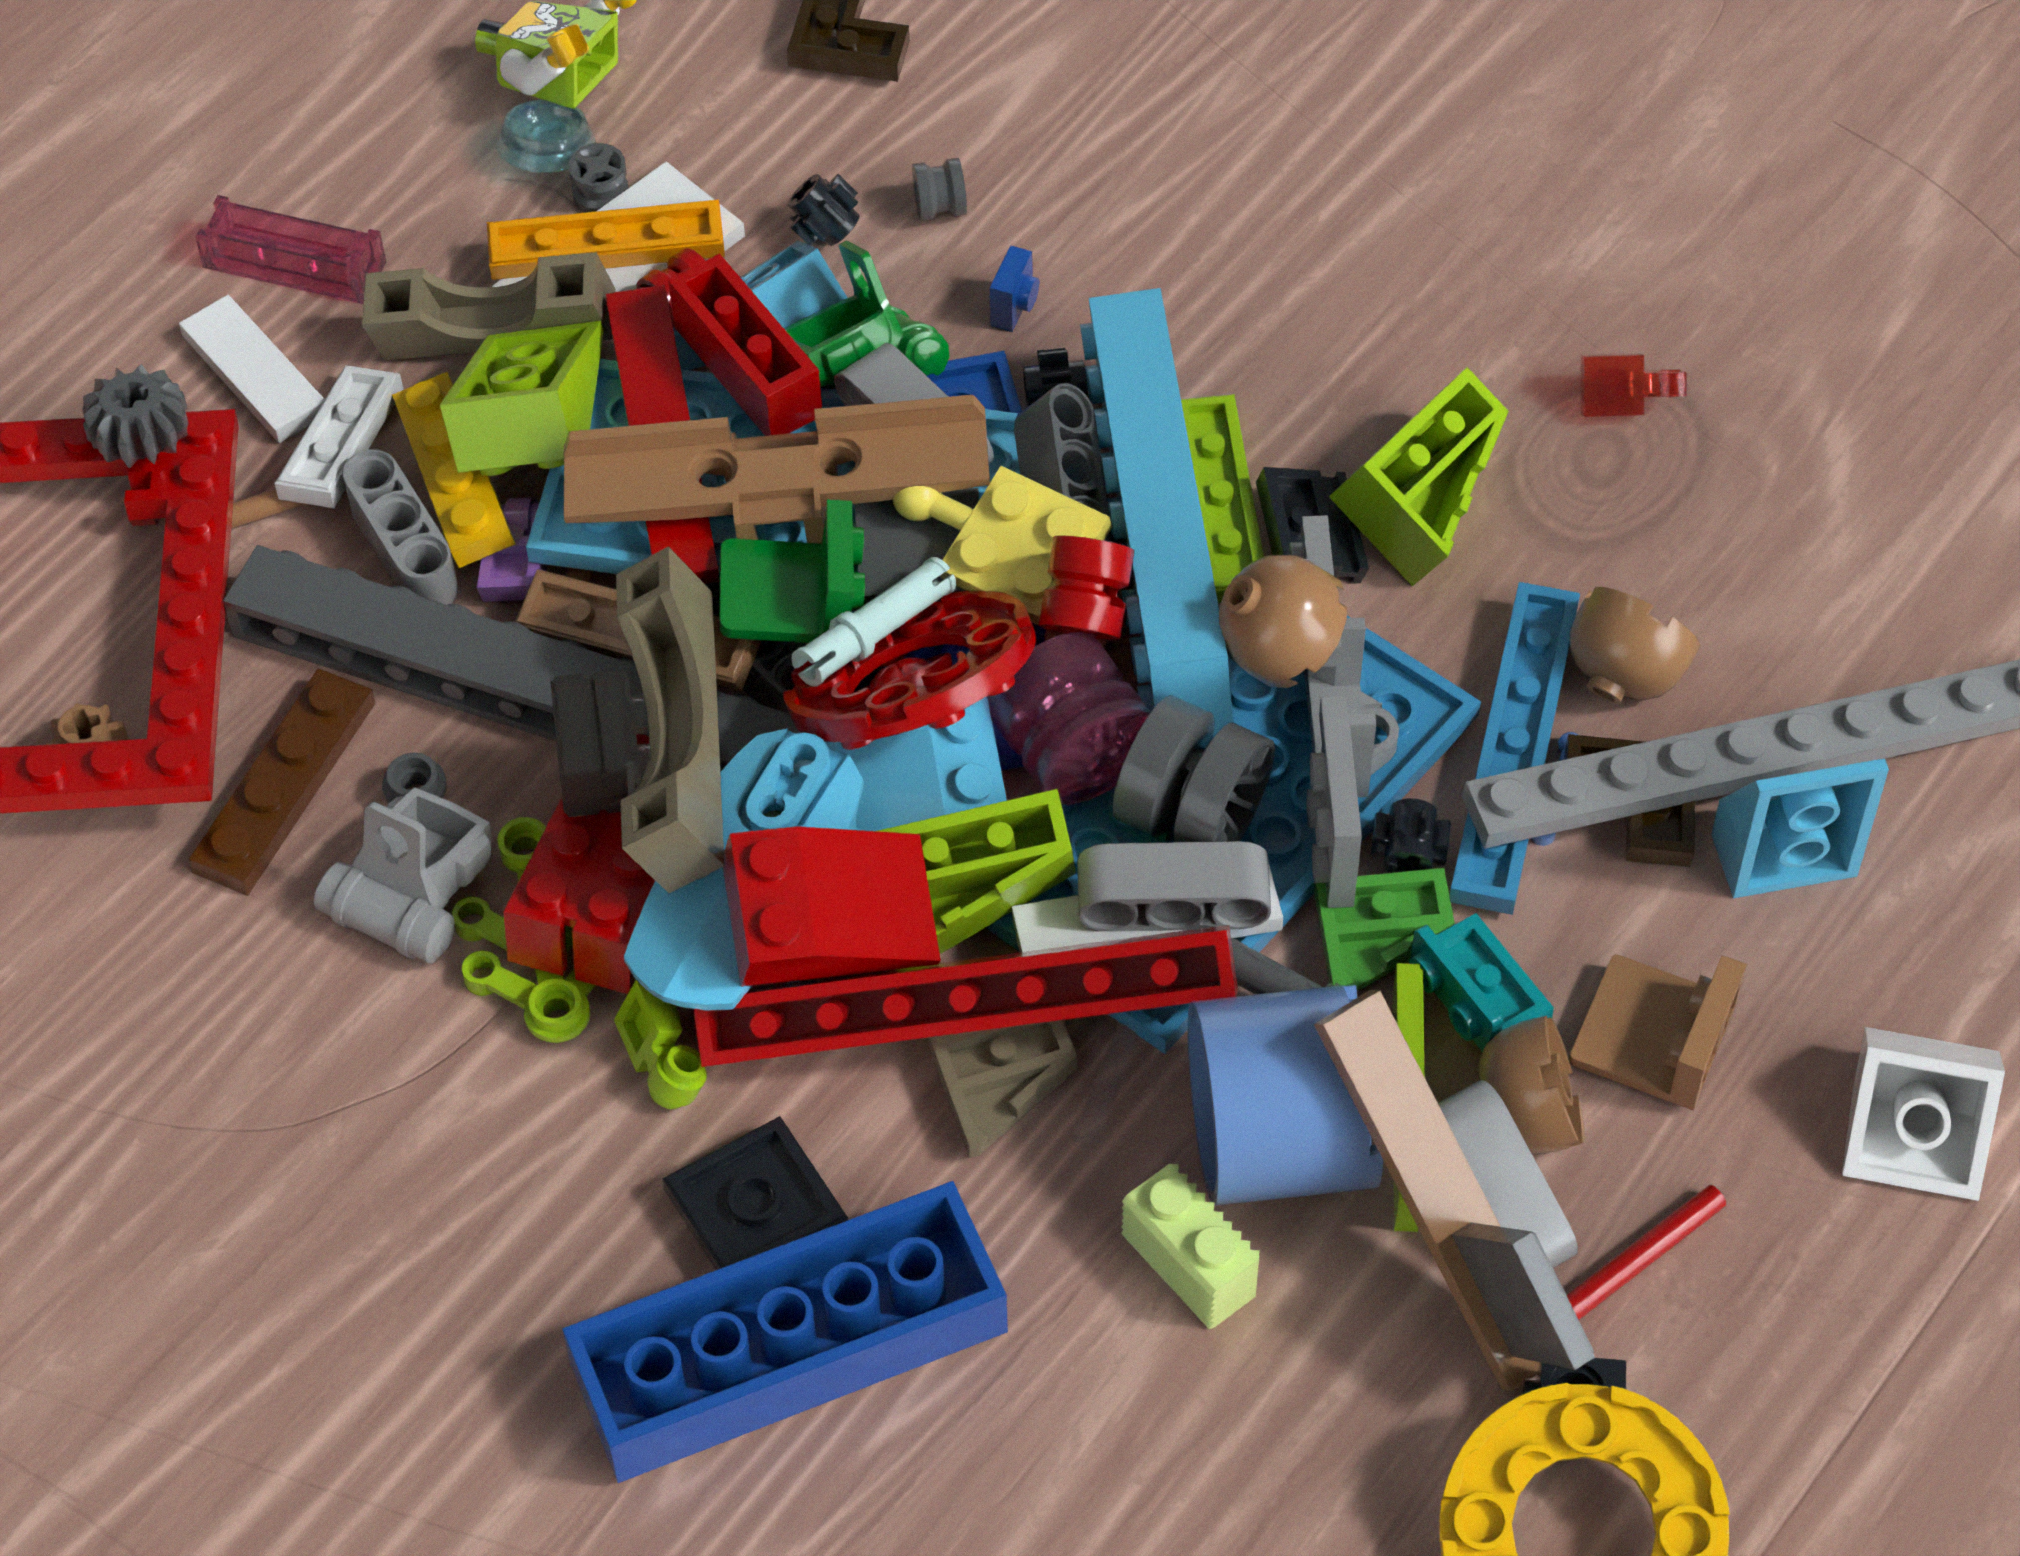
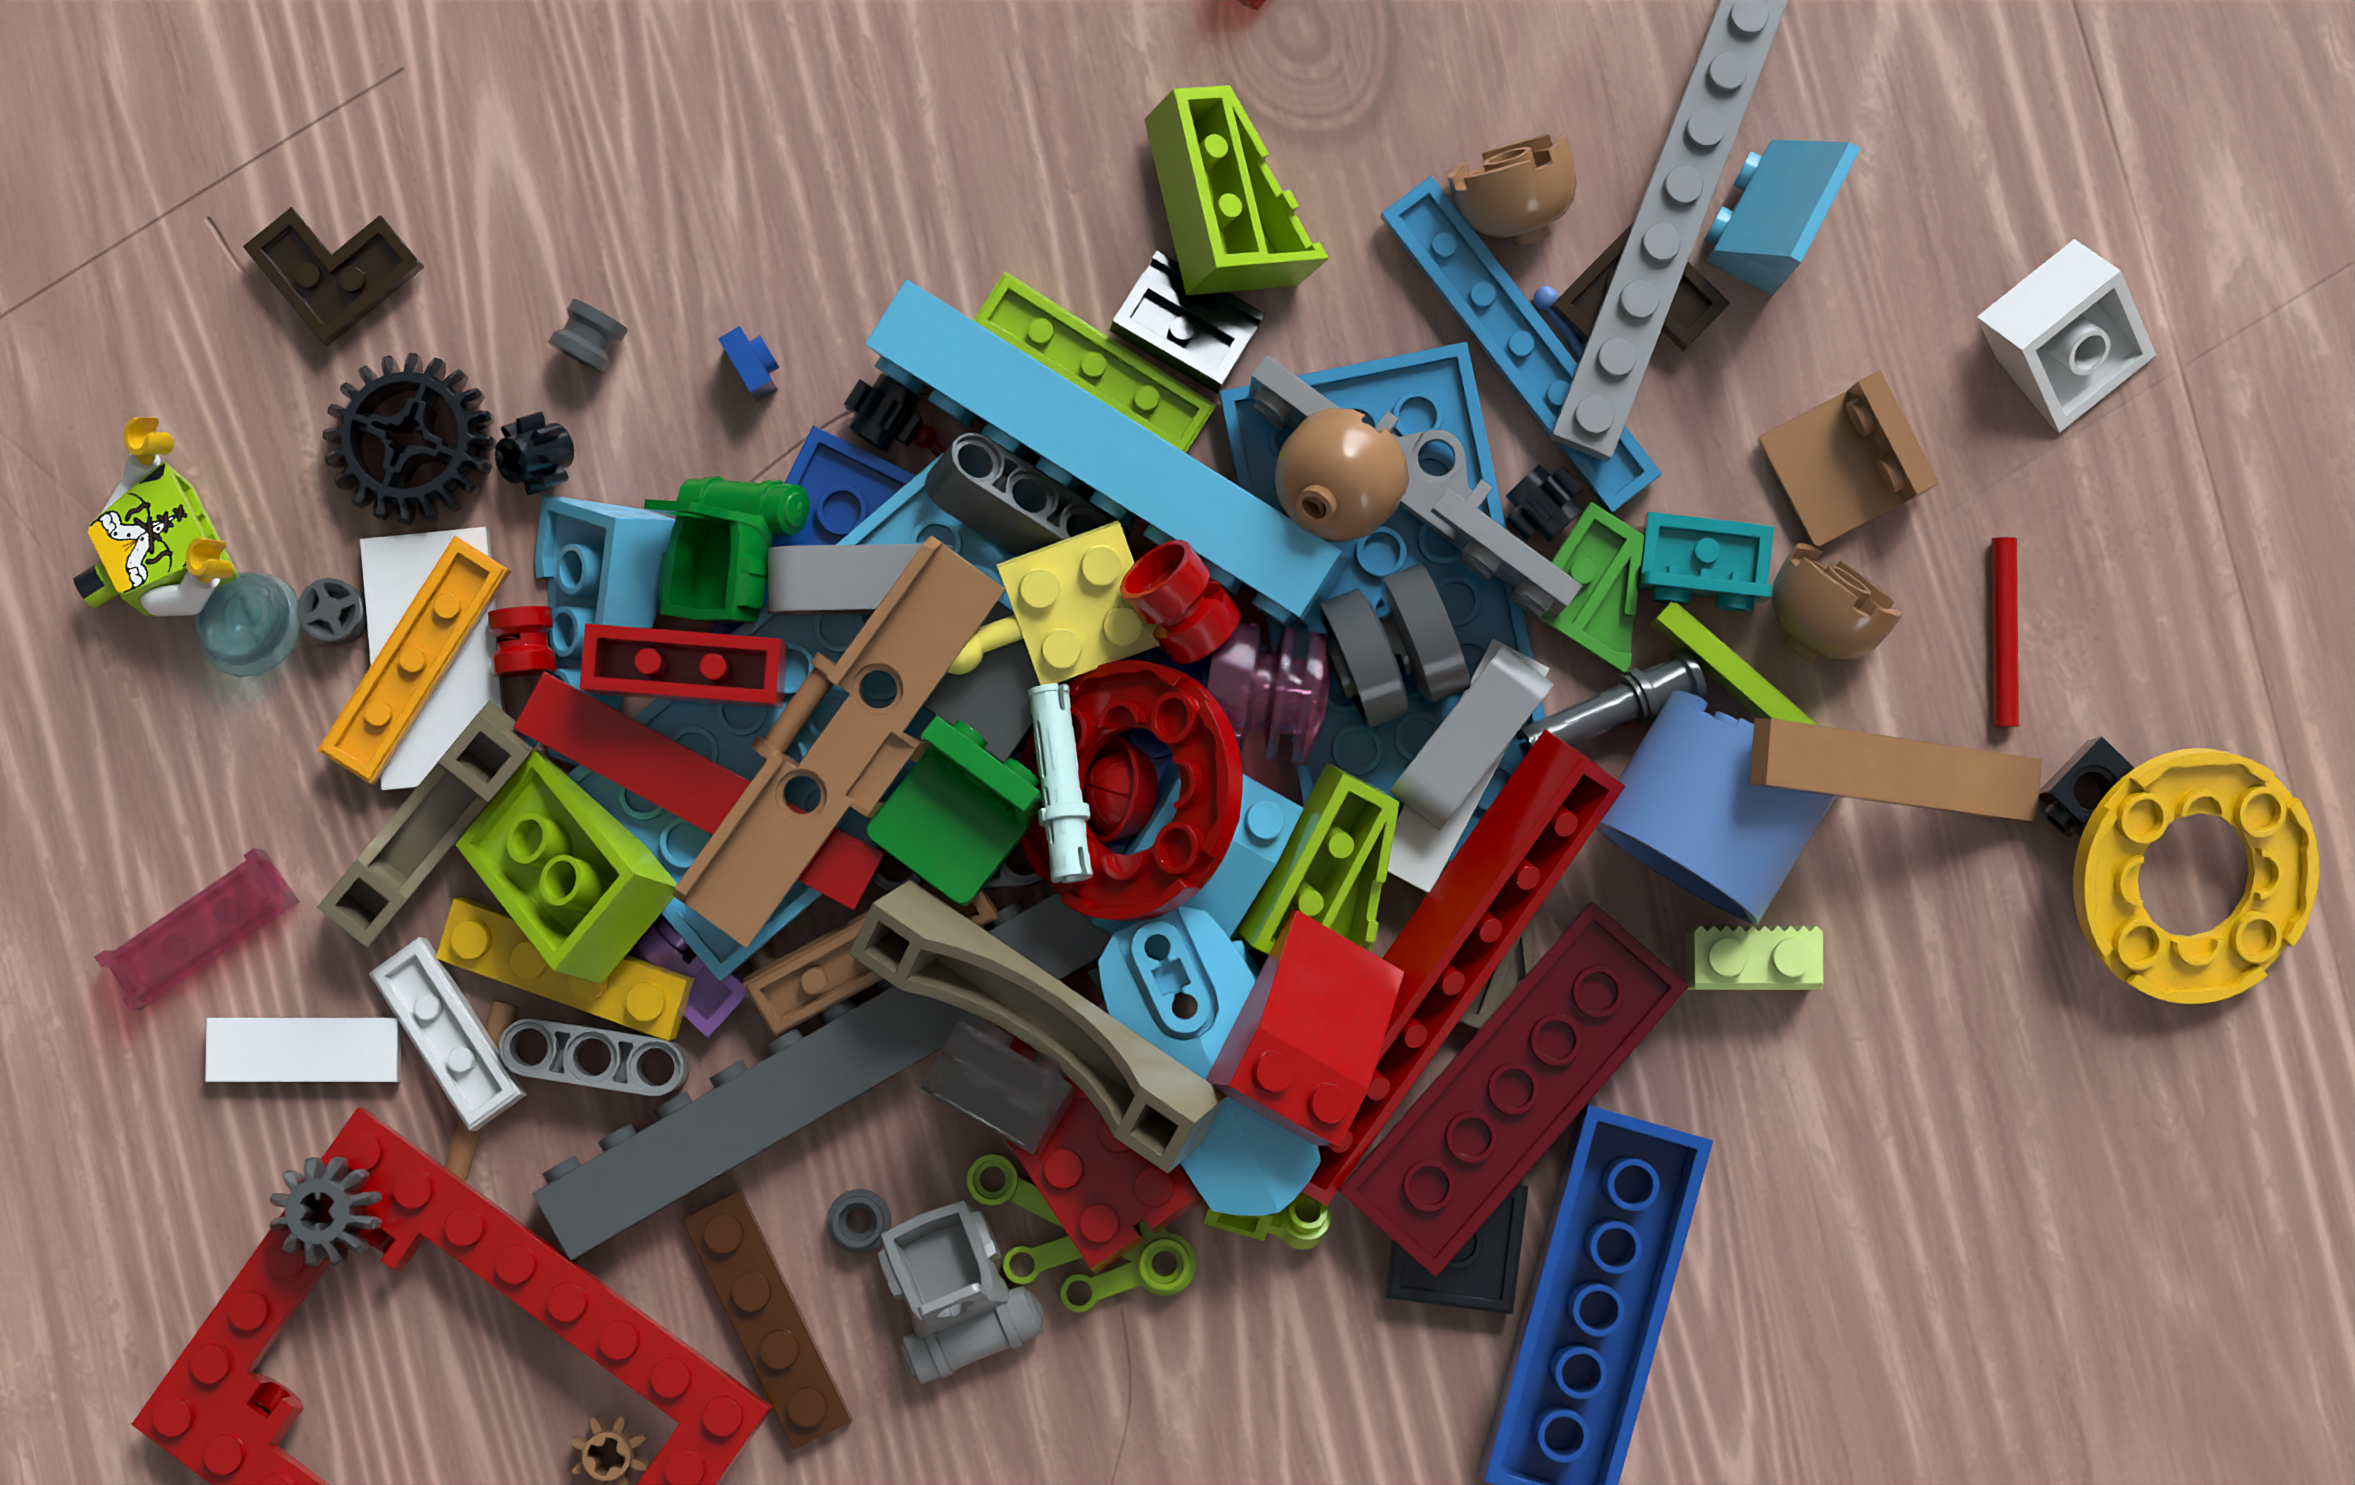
camera: 55 degrees left, 30 degrees up
light grey beam [1438,1080,1578,1268] -> none
dark grey tile [1451,1222,1595,1370] -> none
none -> black gear [323,353,497,525]
none -> dark red plate [1338,901,1689,1277]

